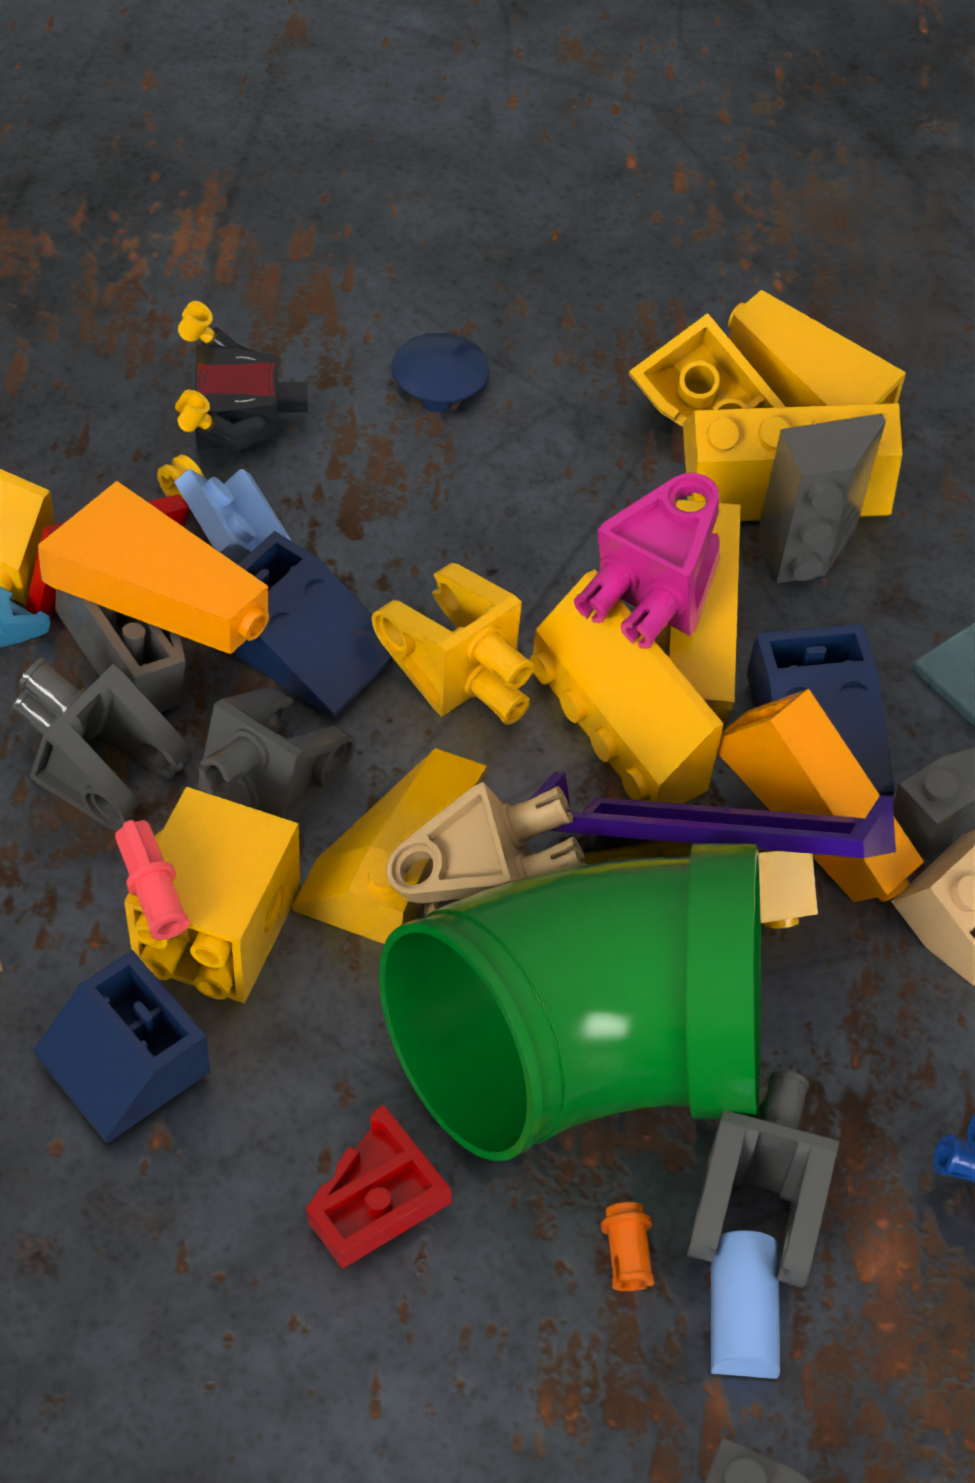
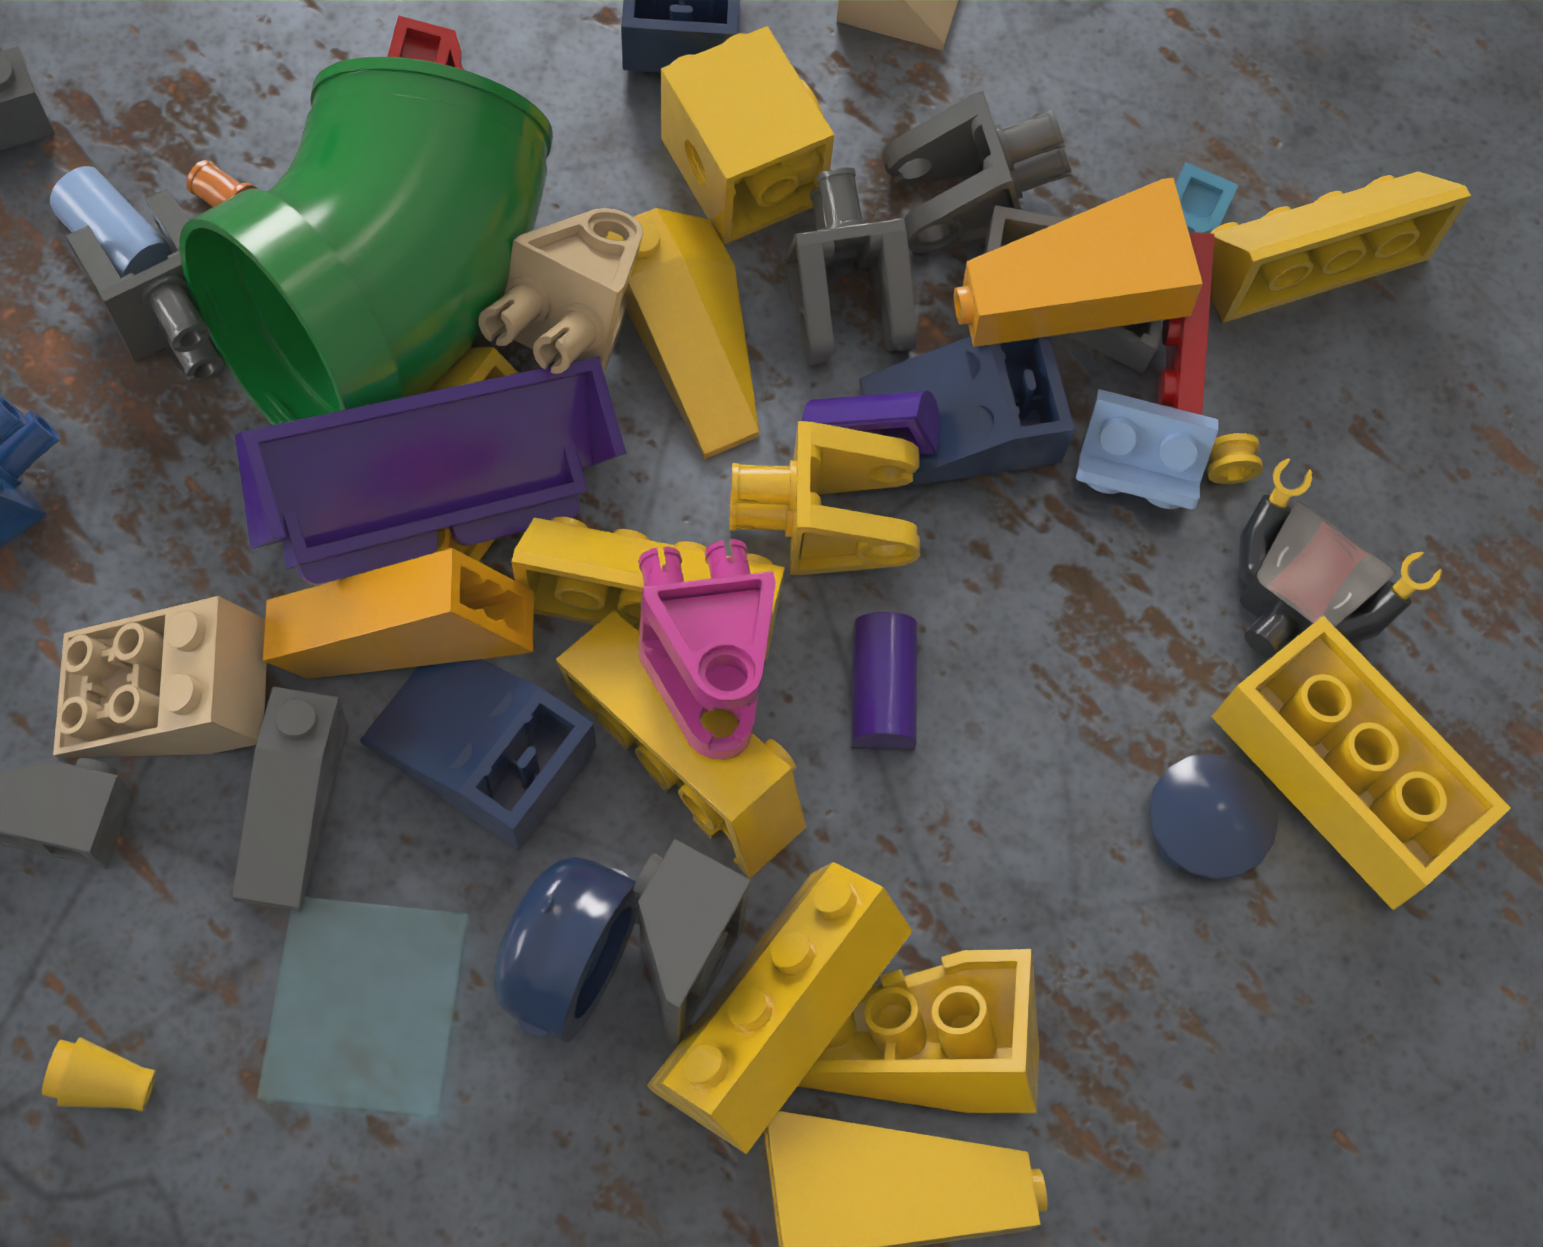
camera: 130 degrees right, 15 degrees up
coral axle [115,820,190,940] -> none
none -> dark blue piece [494,857,639,1043]
none -> dark purple brick [802,390,940,455]
none -> dark purple brick [851,612,917,750]
none -> yellow slope [1211,615,1511,911]

